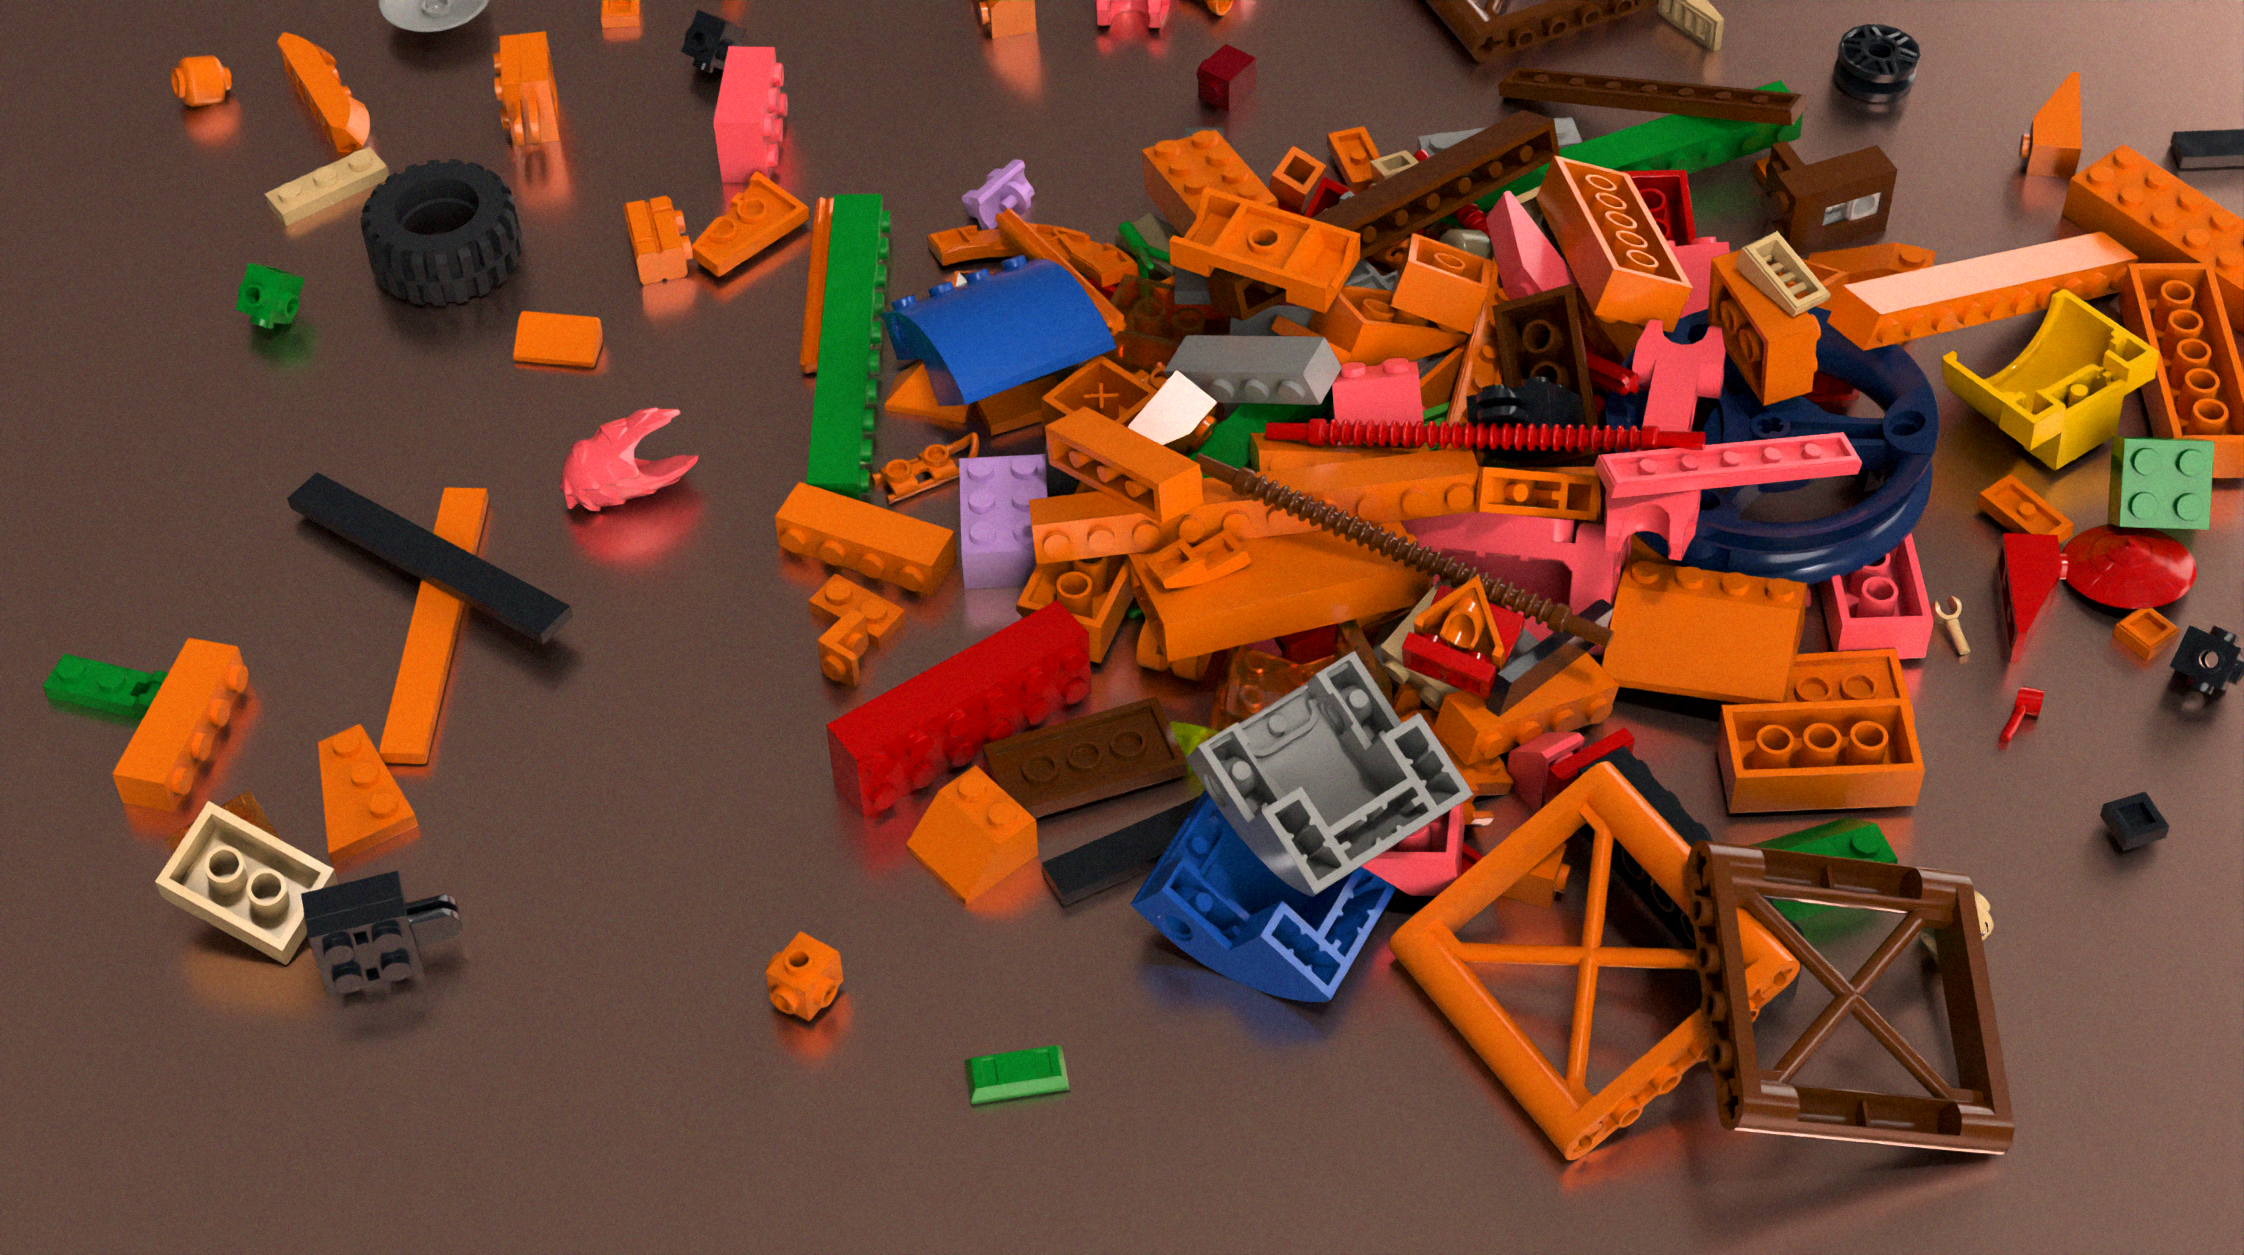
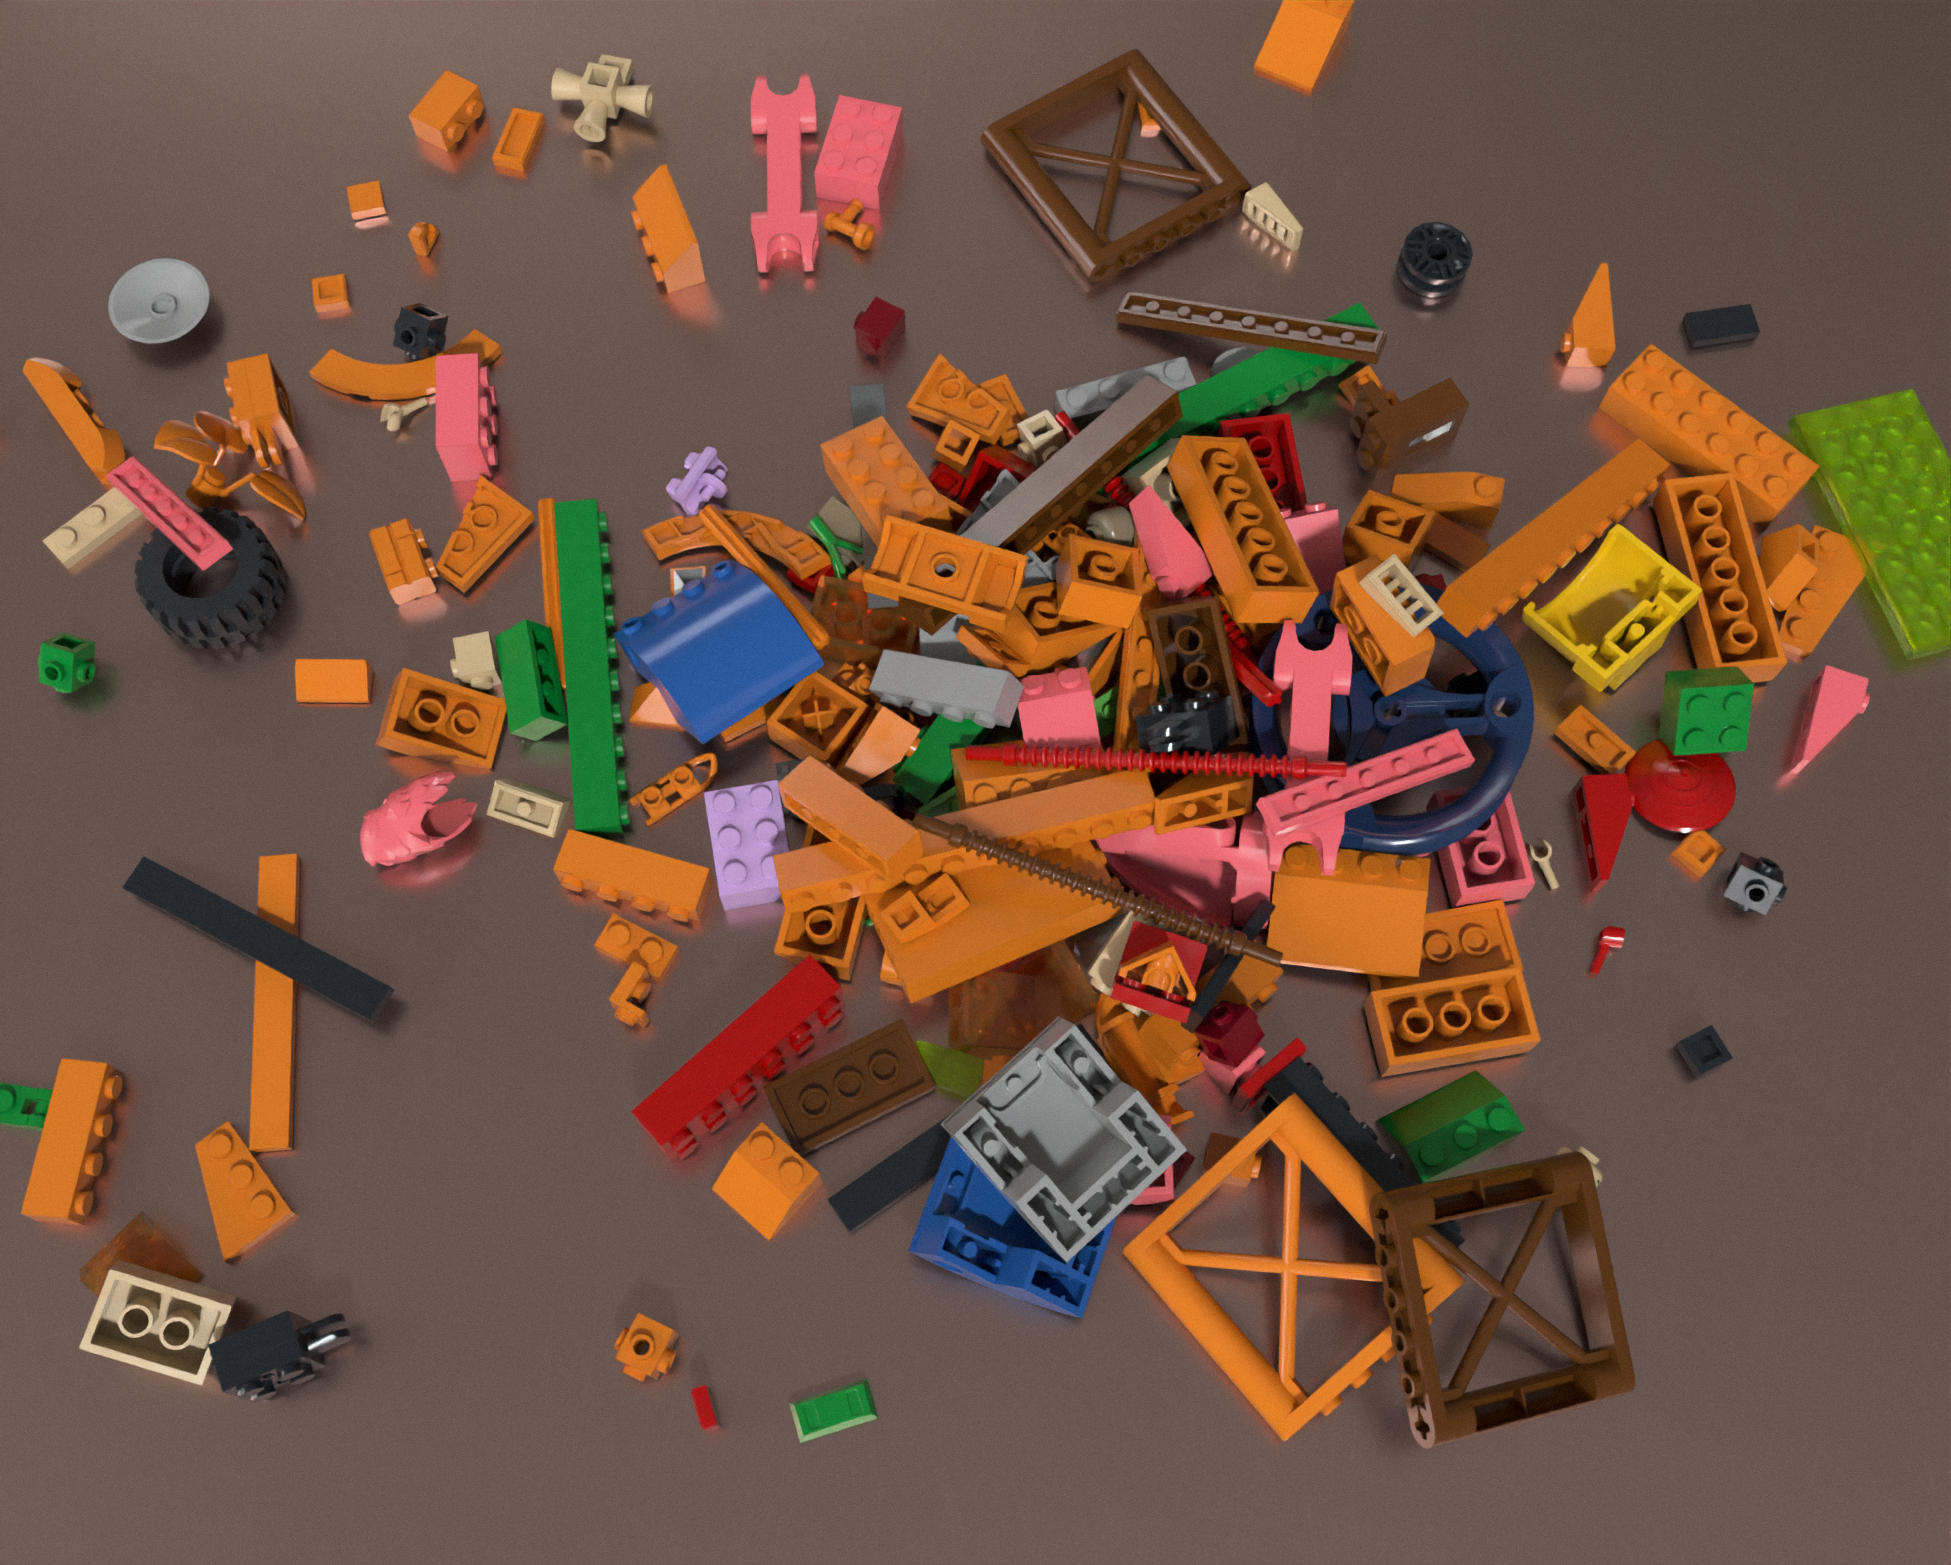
camera: 10 degrees left, 20 degrees up
none -> coral tile [105,456,233,571]
none -> orange plant [154,411,305,522]
none -> orange tile [309,329,503,400]
none -> orange slope [376,668,507,770]
none -> tan hand [380,397,428,431]
none -> tan brick [450,631,502,692]
none -> tan slope [486,777,571,838]
none -> green brick [495,619,567,741]
none -> red tile [691,1385,721,1433]
none -> orange wing [906,353,1012,445]
none -> dark red brick [1194,1000,1265,1068]

